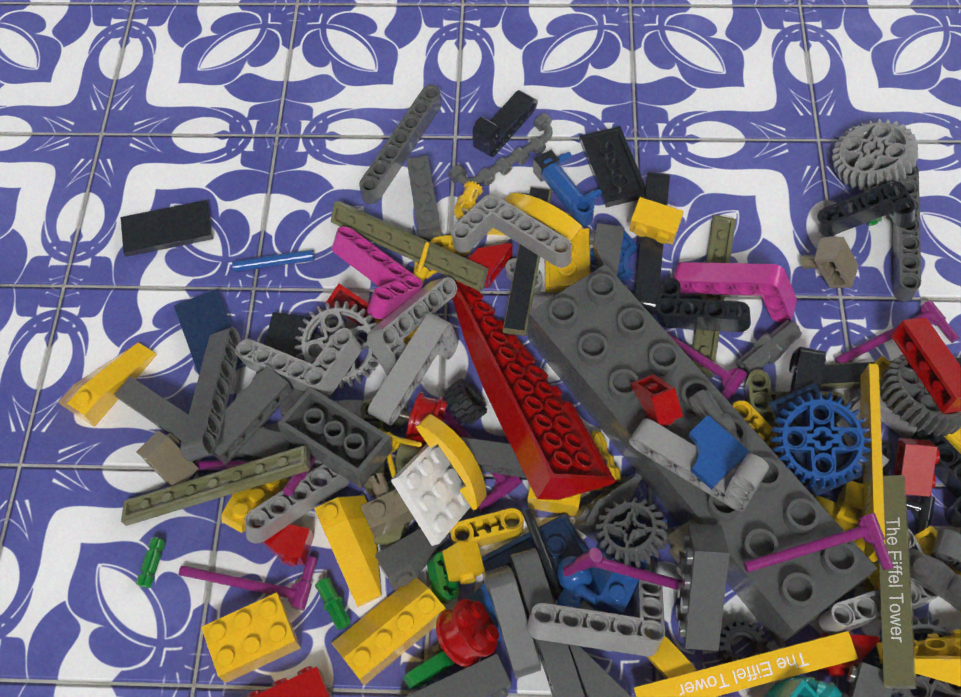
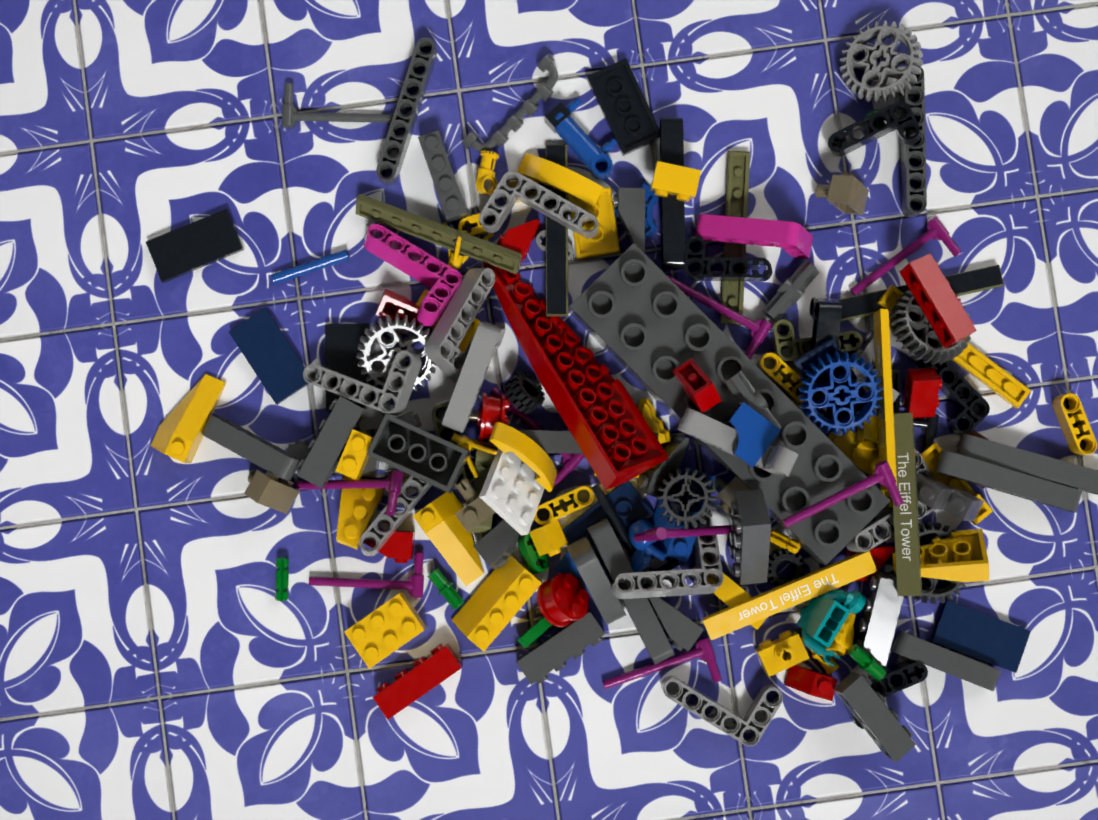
camera: 10 degrees left, 25 degrees up
olive tile [121,445,310,526] -> none
dark grey beam [180,327,241,462] -> none
black beam [472,90,538,157] -> none
none -> dark grey bar [282,83,394,129]
none -> yellow brick [335,429,374,480]
none -> yellow axle [770,528,801,554]

